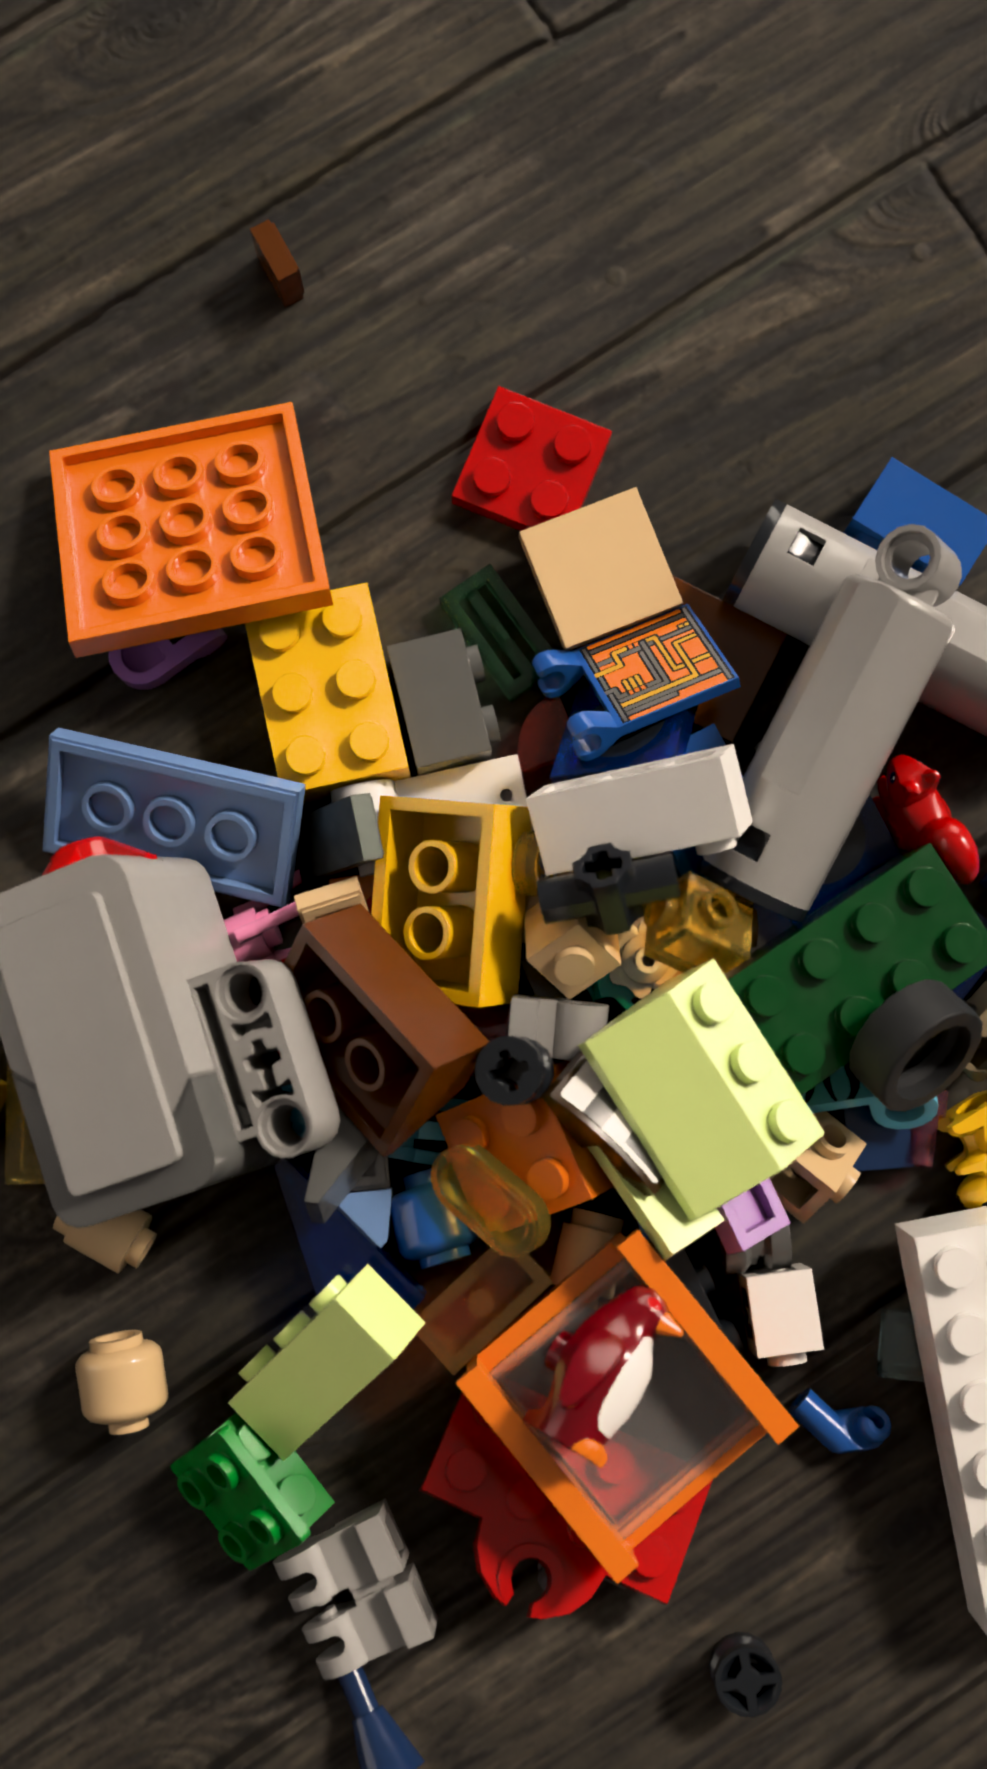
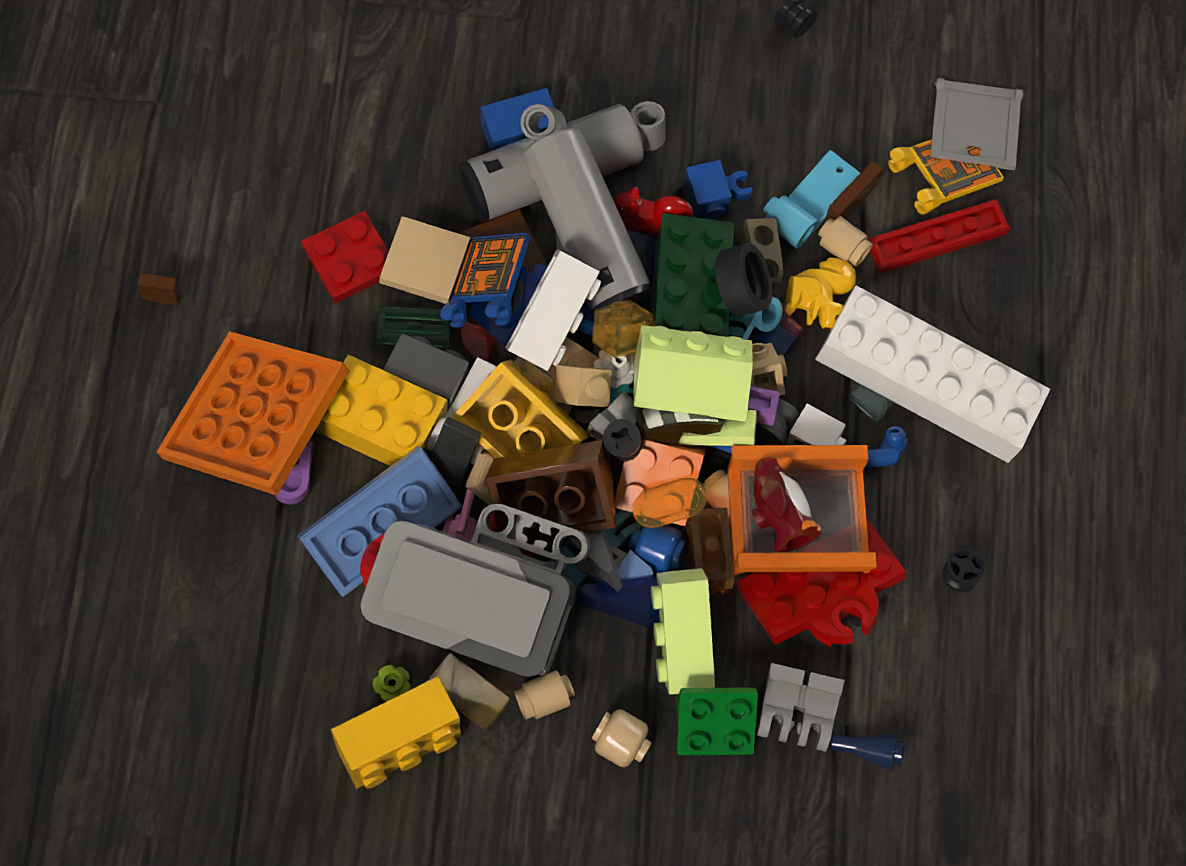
camera: 55 degrees left, 15 degrees down
black axle [537,843,681,936] -> none

